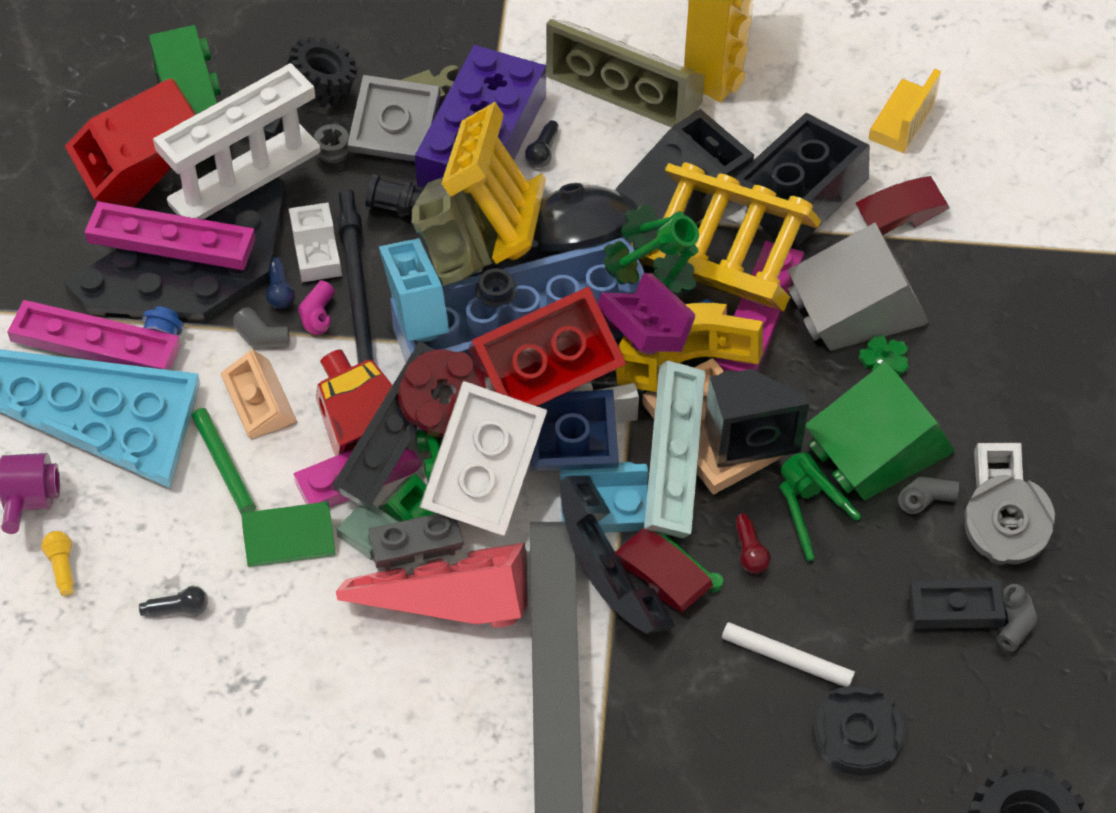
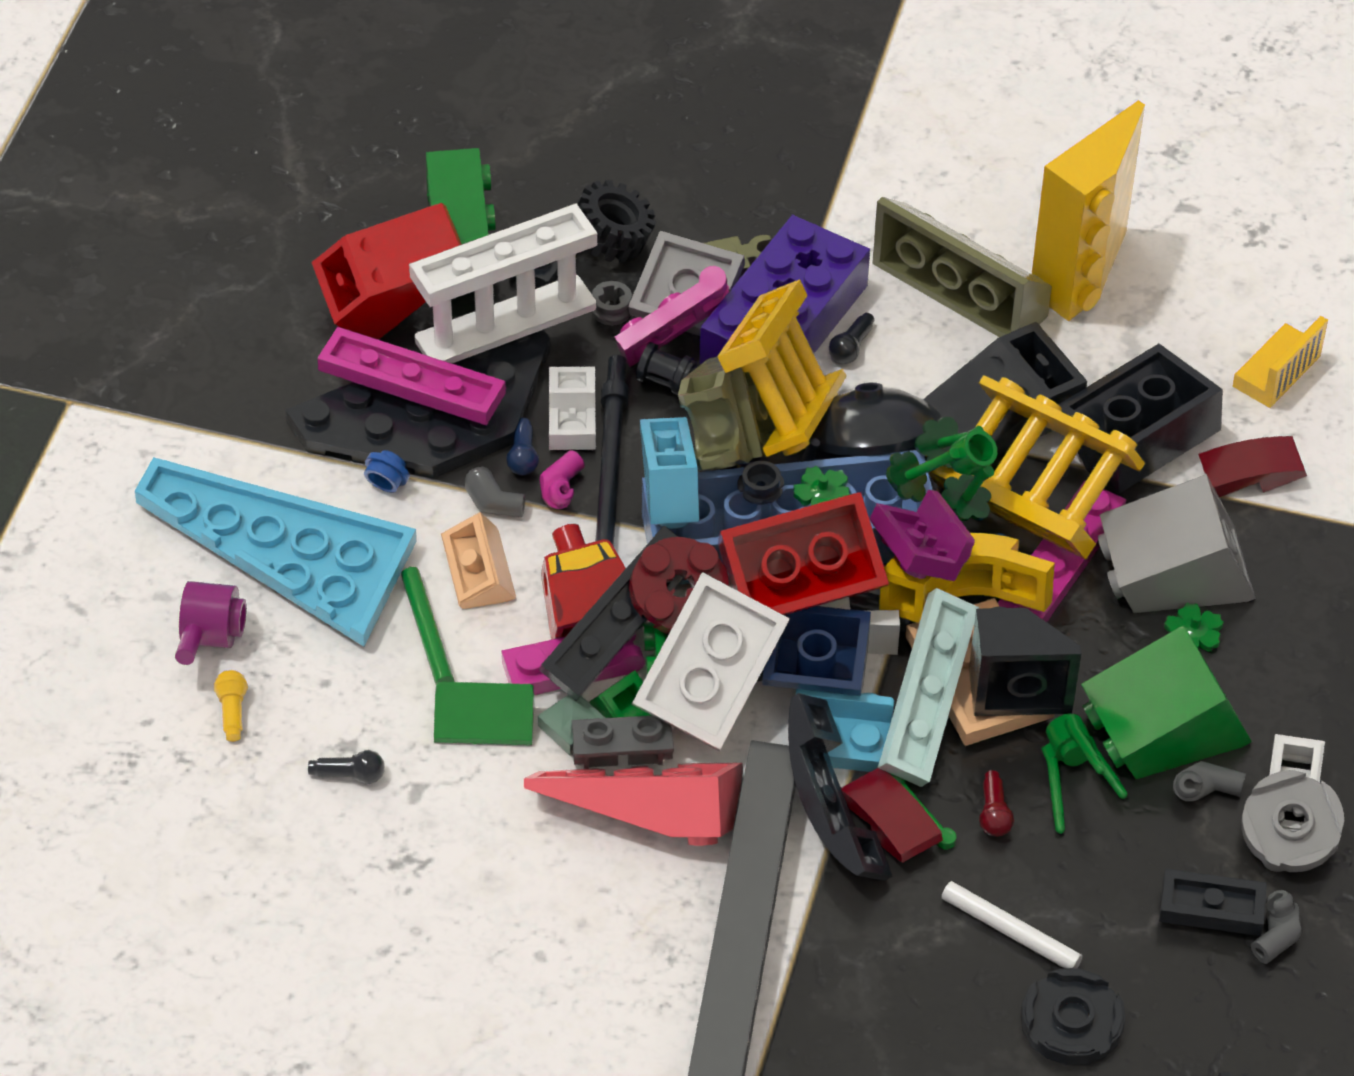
camera: 10 degrees right, 5 degrees down
dark pink plate [7,300,181,370] -> none
none -> dark pink plate [615,266,730,367]
none -> green plant [793,466,850,506]

